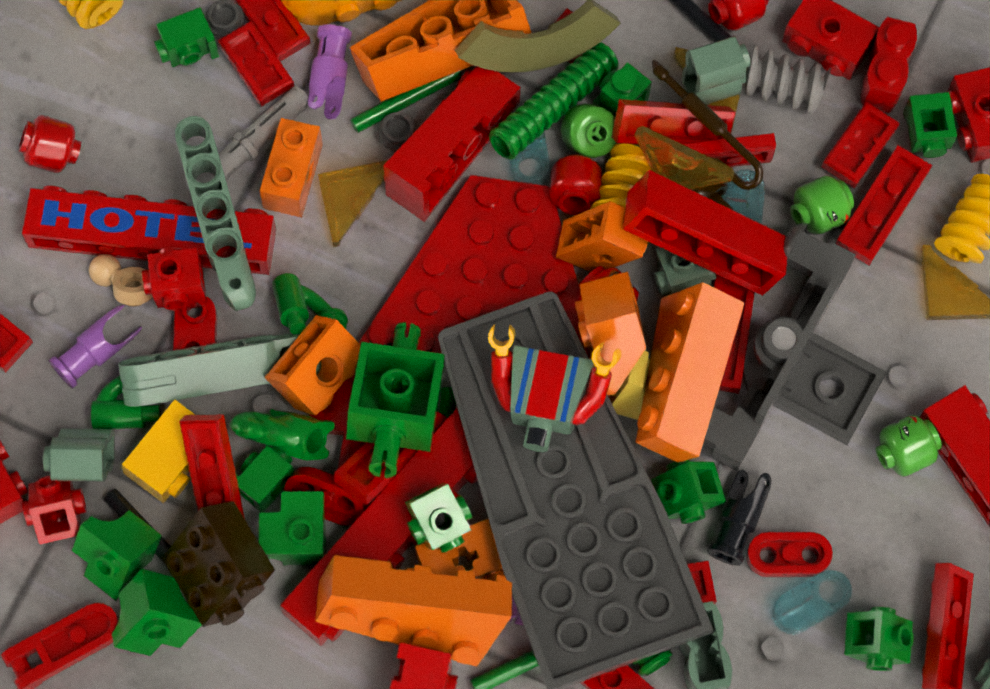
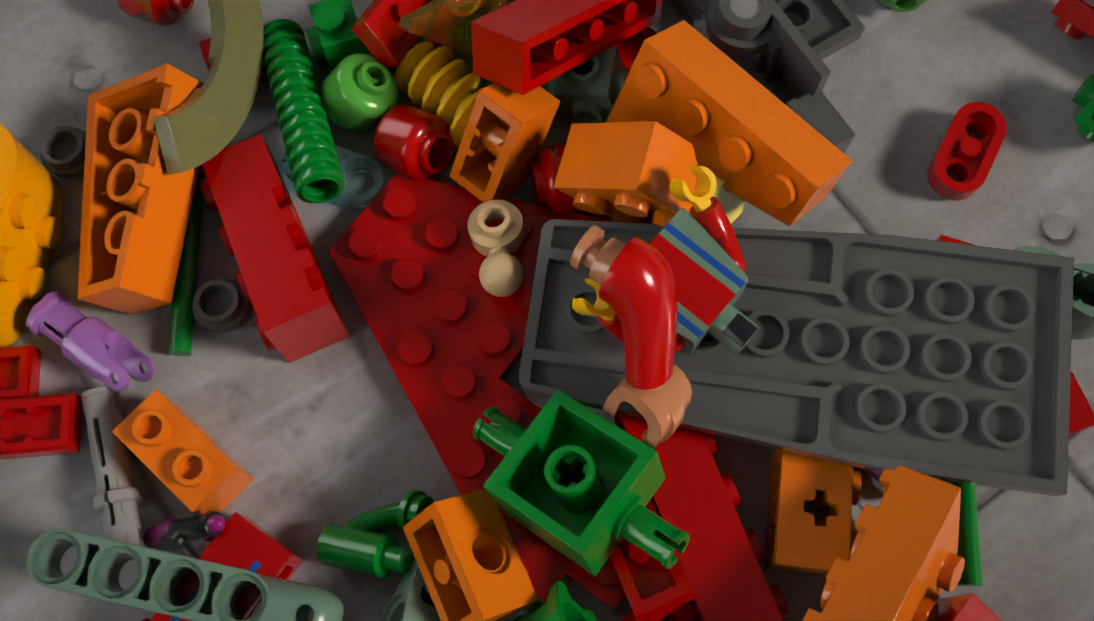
camera: 60 degrees left, 0 degrees up
clear yellow tile [318,160,388,247] -> none
brick [405,483,472,553] -> none
green brick [651,460,726,524] -> none
black piece [707,470,771,566] -> none
clear light blue piece [772,570,852,634] -> none
none -> black piece [144,512,225,551]
none -> tan plate [468,200,525,297]
none -> red piece [570,225,692,449]

